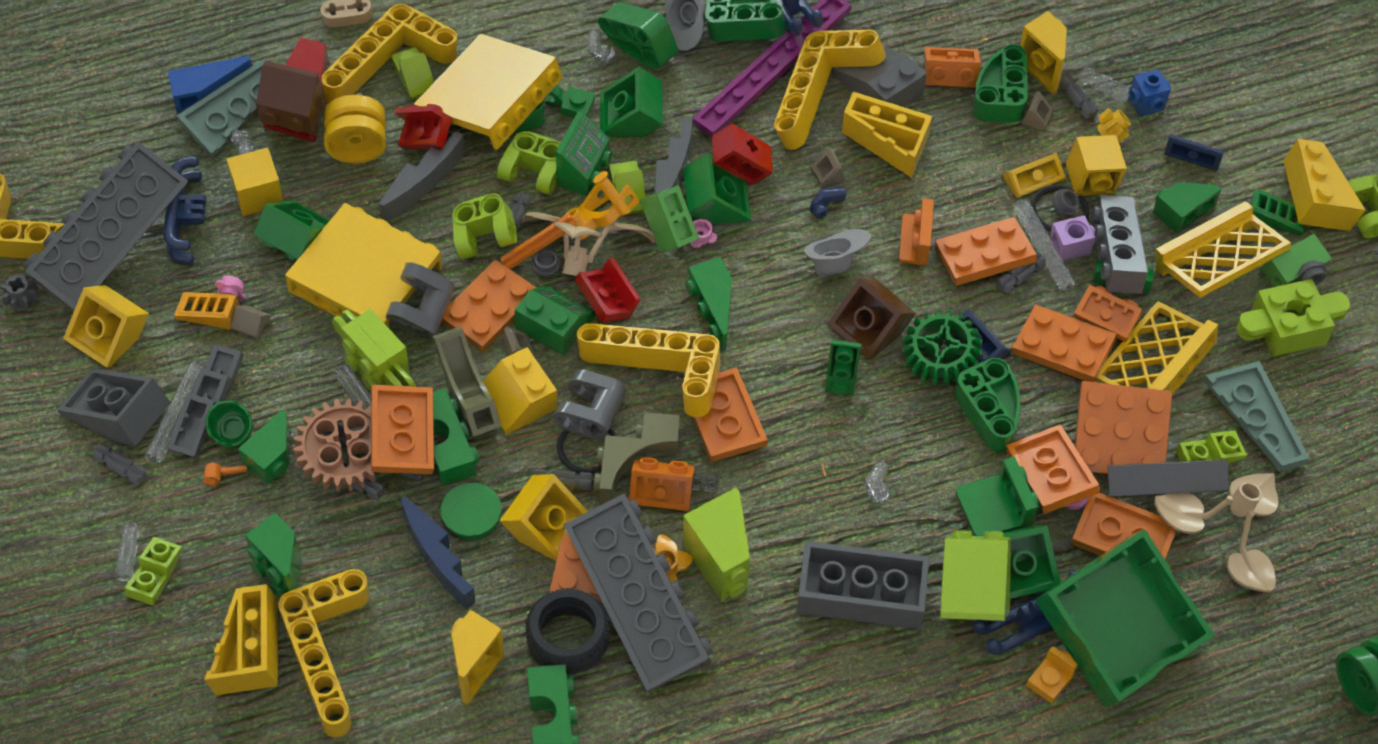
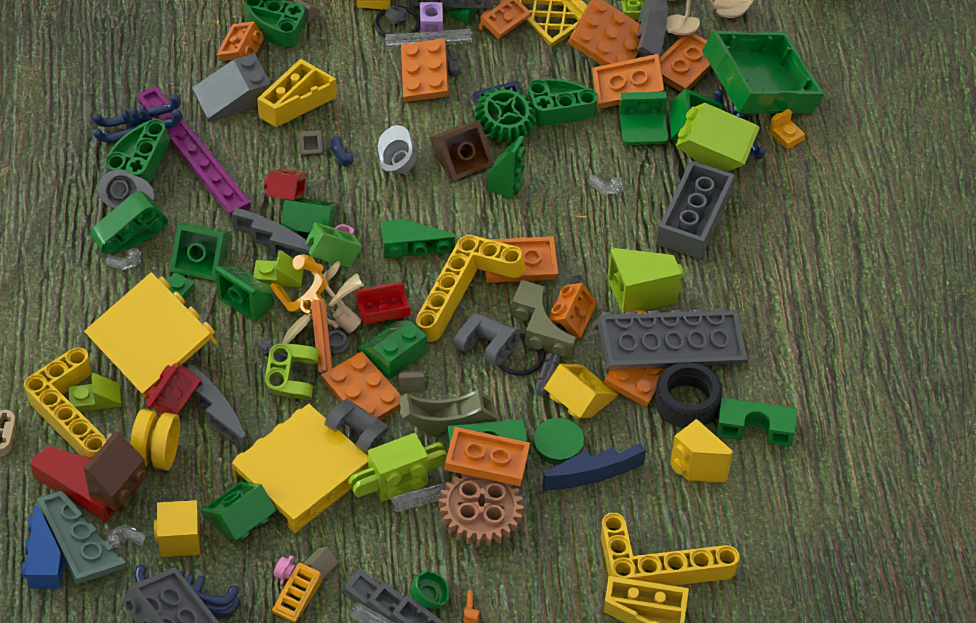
camera: 75 degrees left, 5 degrees down
green slope [238,410,290,484] -> none
green slope [245,513,302,598] -> none
yellow slope [483,347,558,435] -> none
lime piece [497,131,560,195] -> none
yellow beam [774,30,886,150] -> none
orange bracket [899,198,934,266] -> none
yellow slope [1002,153,1067,198] -> none
orange plate [1012,304,1117,382] -> none

